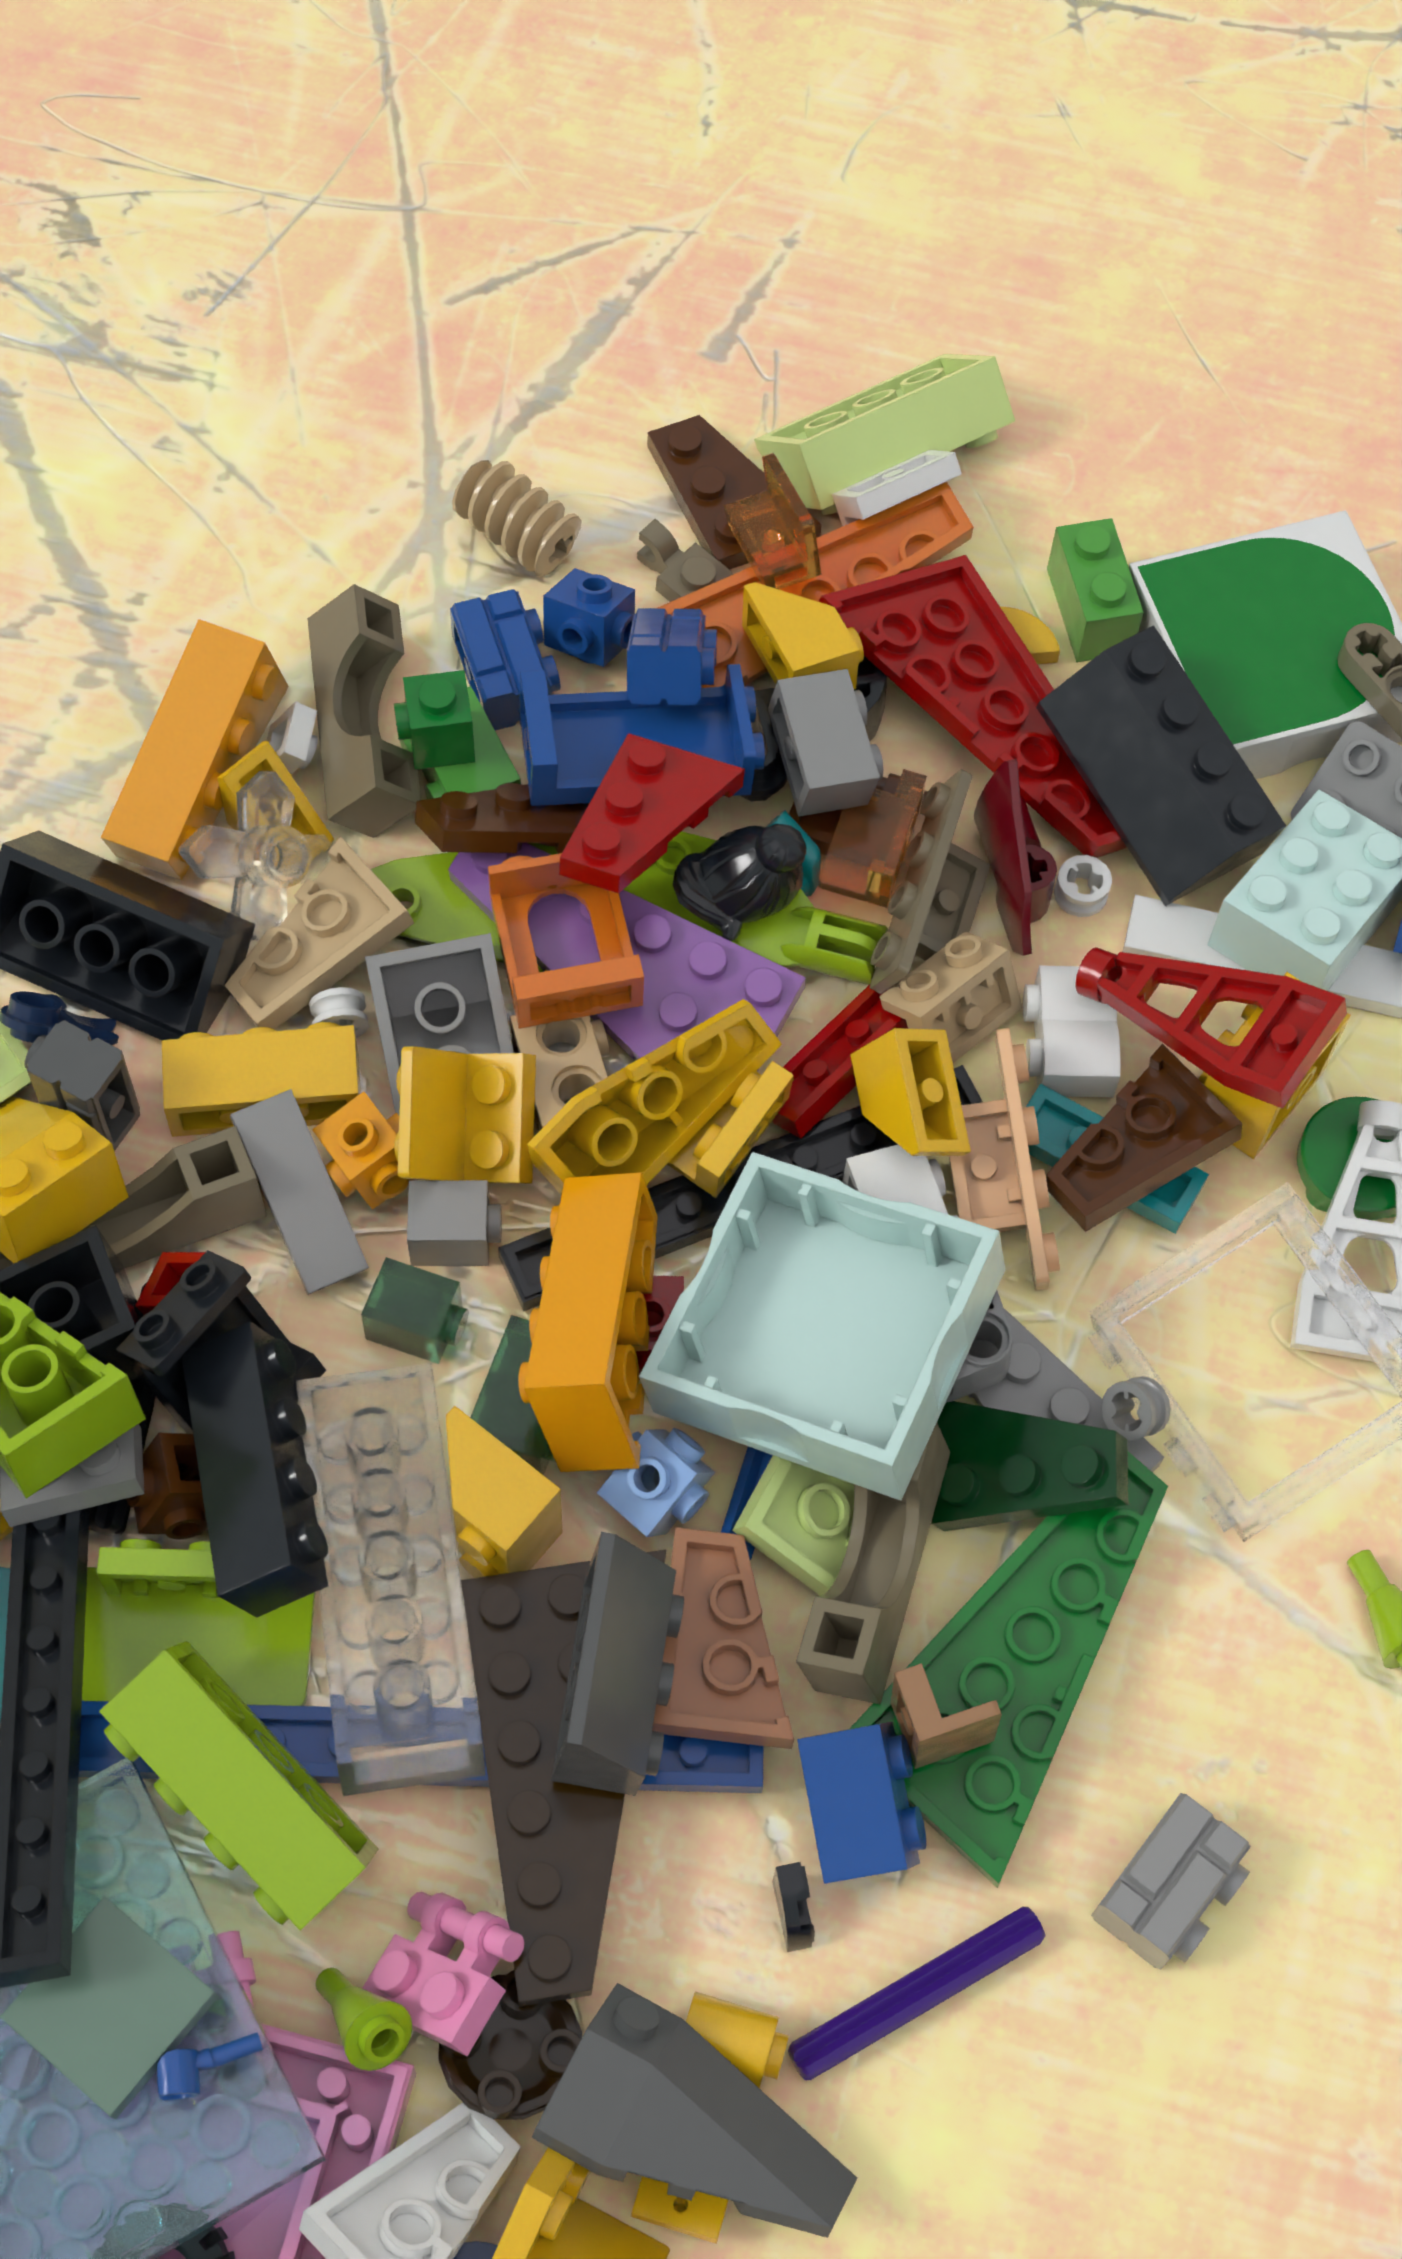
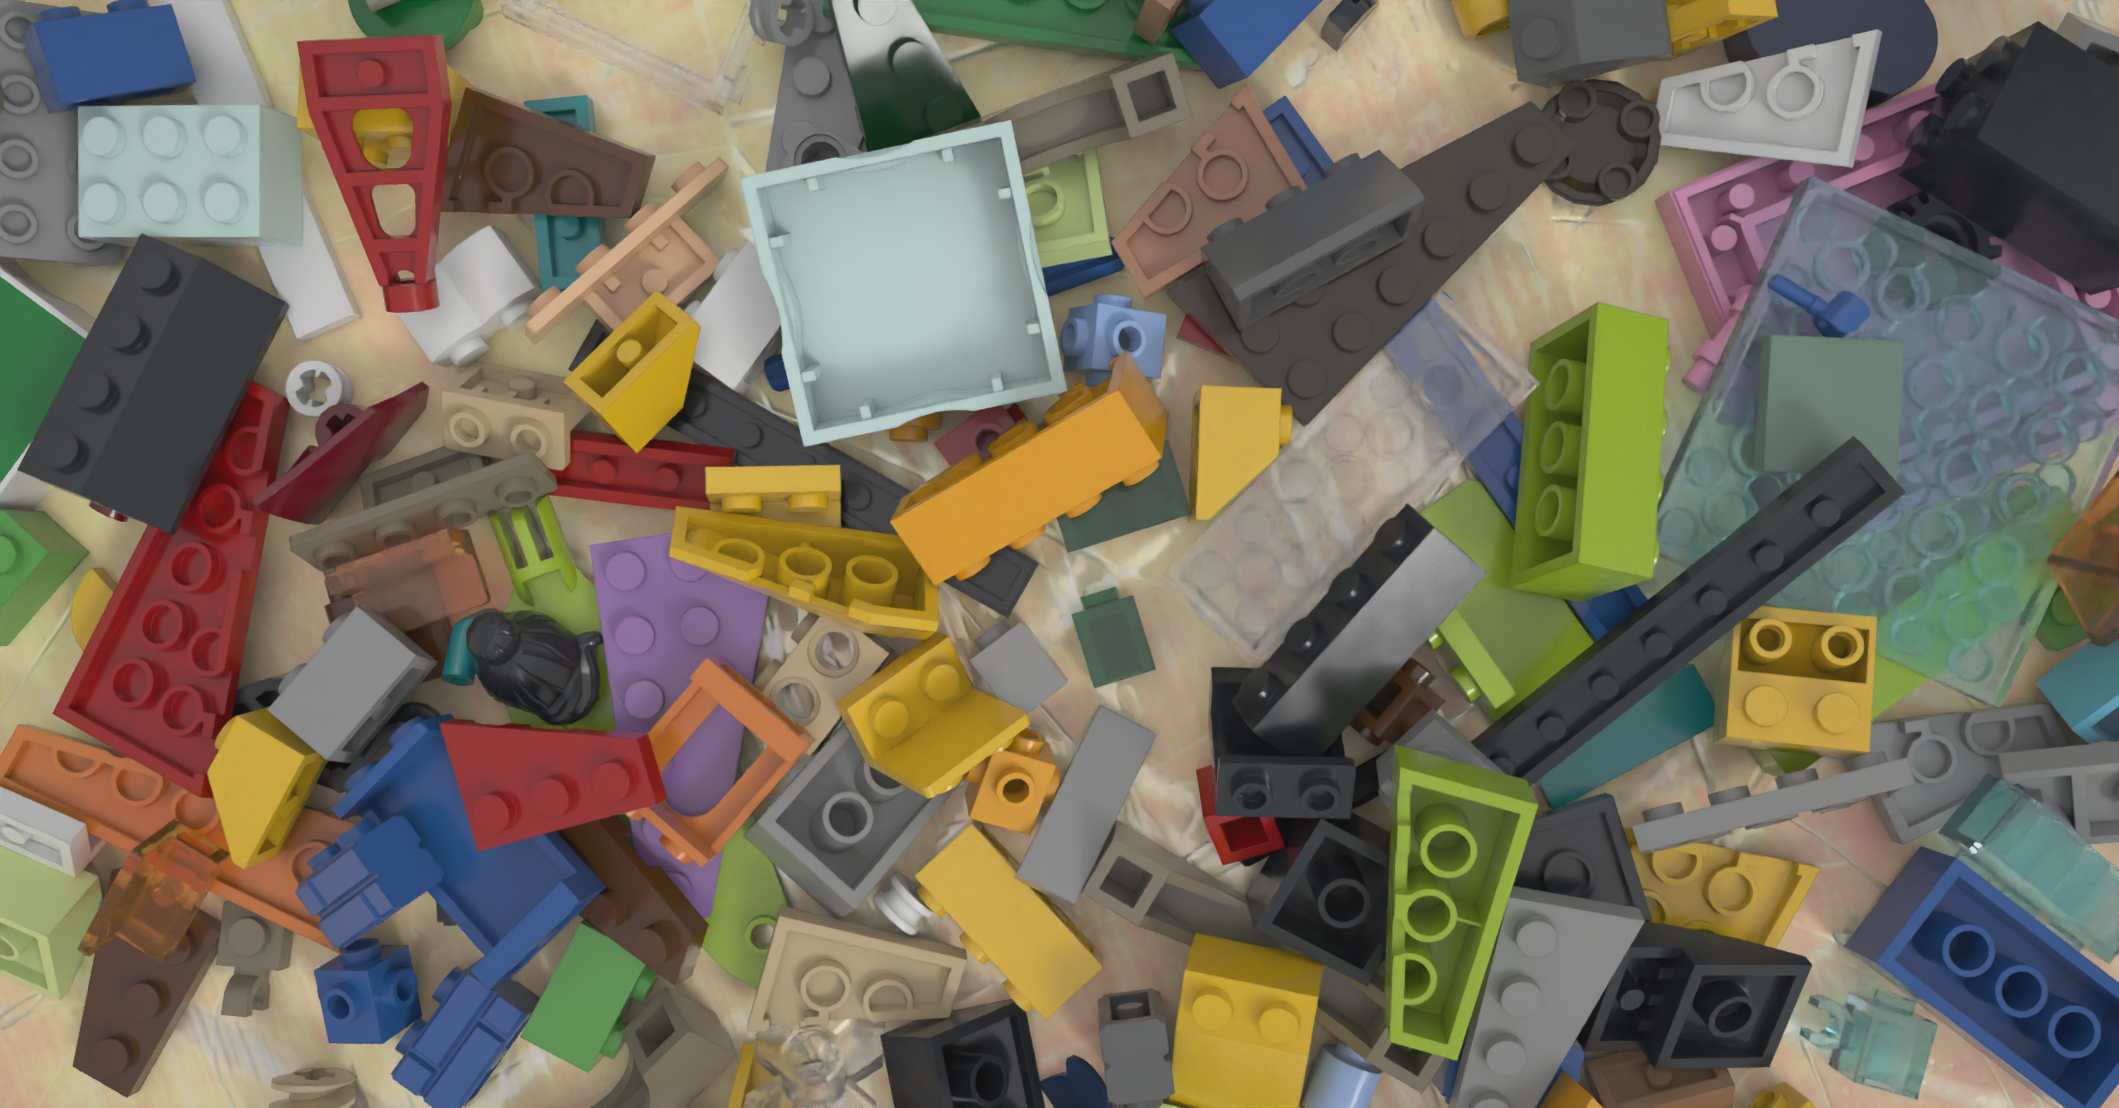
camera: 125 degrees left, 25 degrees up
lime cone [315,1968,412,2071] -> none
bright pink plate [362,1892,524,2056] -> none
green brick [394,670,475,770] -> none

